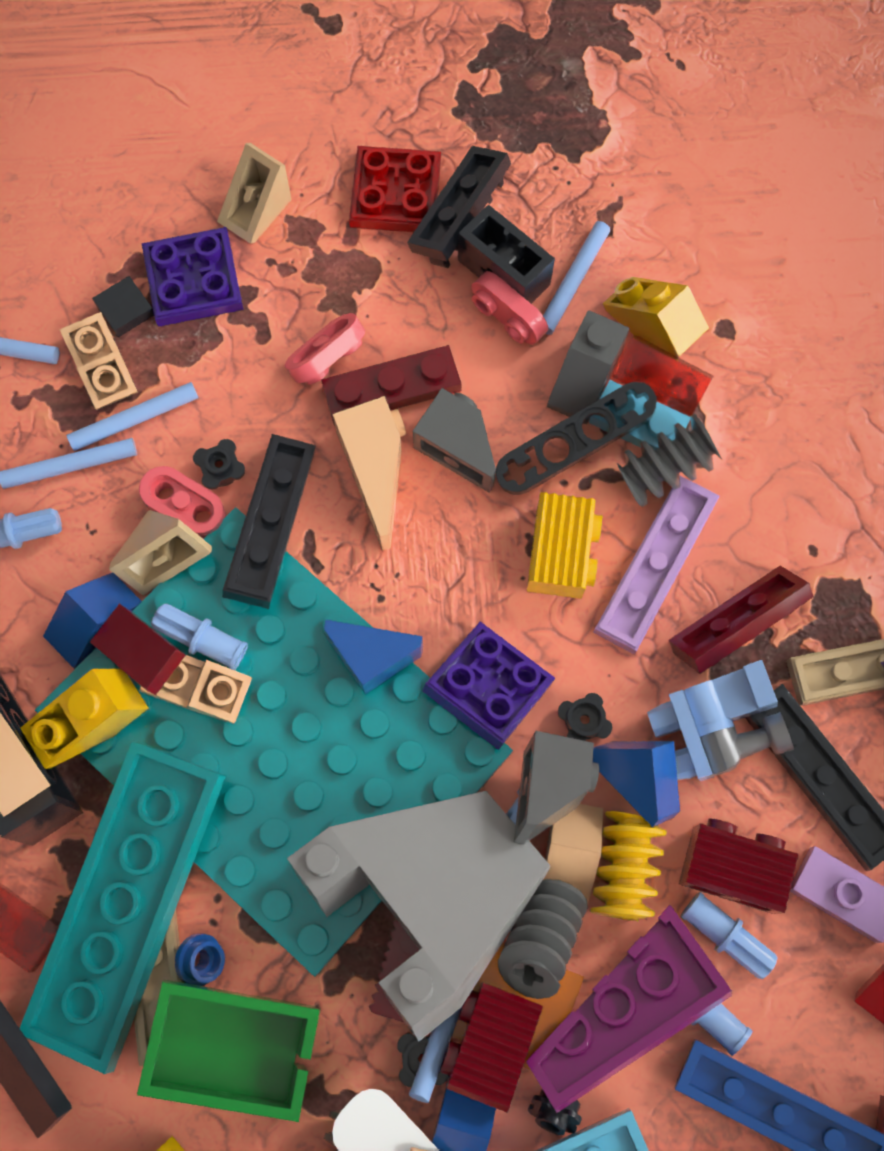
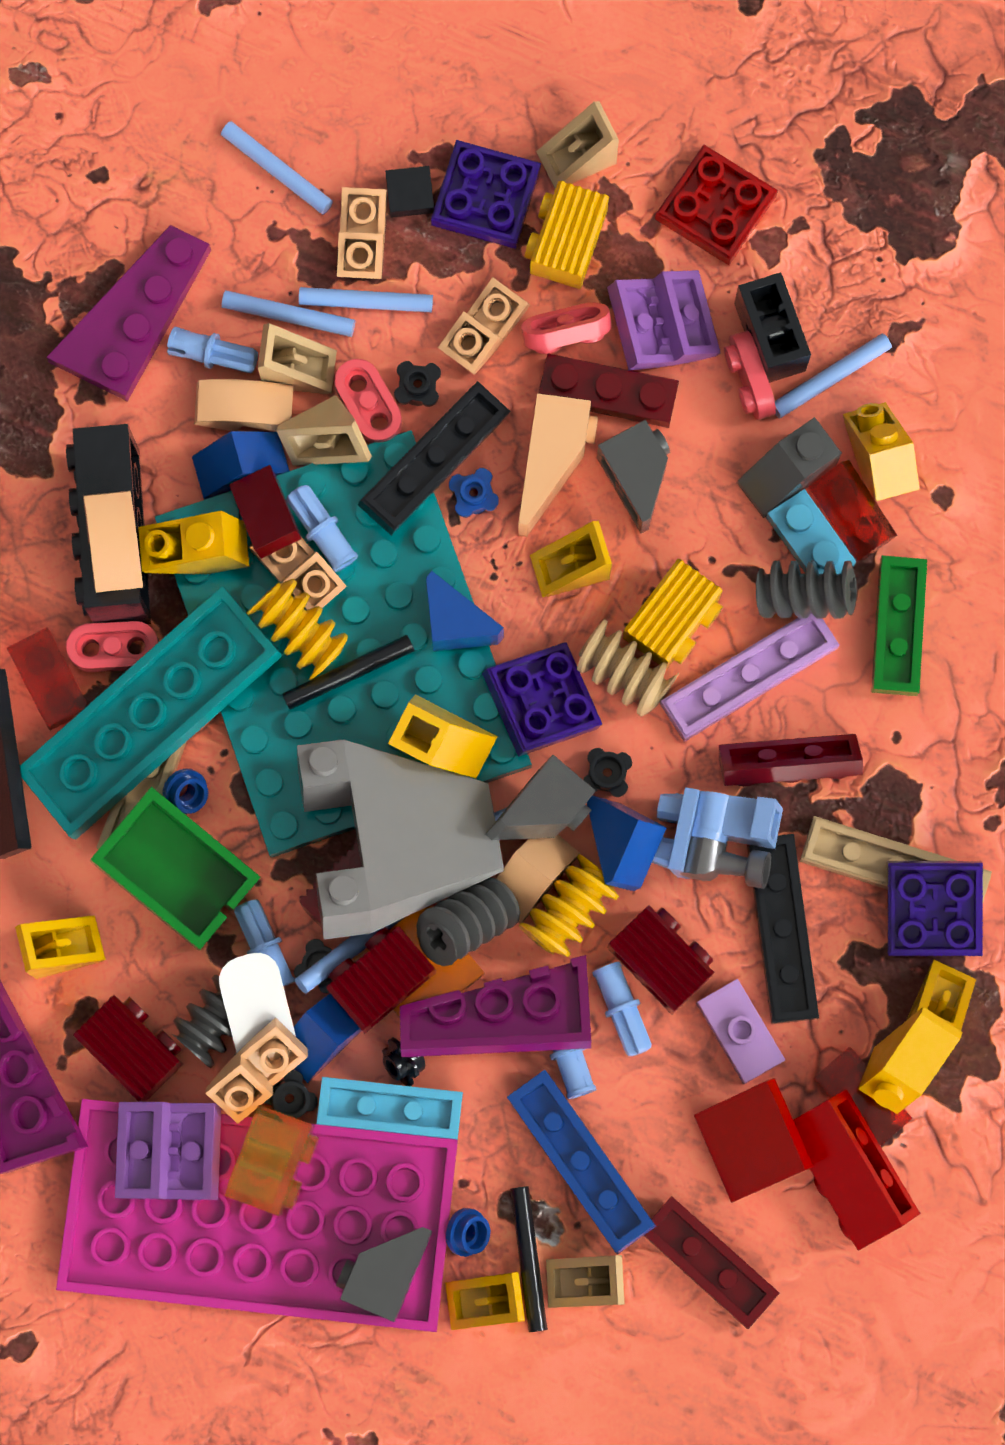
camera: 30 degrees right, 5 degrees up
black plate [407,146,511,268] -> none
black beam [496,382,657,495] -> none
none -> coral plate [66,621,159,672]
none -> light nougat slope [194,379,293,432]
none -> light blue axle [234,899,295,986]
none -> yellow piece [246,578,348,681]
none -> tan slope [258,323,337,394]
none -> black bar [282,635,415,710]
none -> yellow slope [388,694,498,778]
none -> light nougat slope [438,277,531,375]
none -> blue plate [449,468,499,518]
none -> yellow brick [524,181,609,290]
none -> yellow slope [530,521,612,597]
none -> tan piece [577,619,679,717]
none -> medium lavender slope [607,270,721,370]
none -> green plate [871,555,927,696]

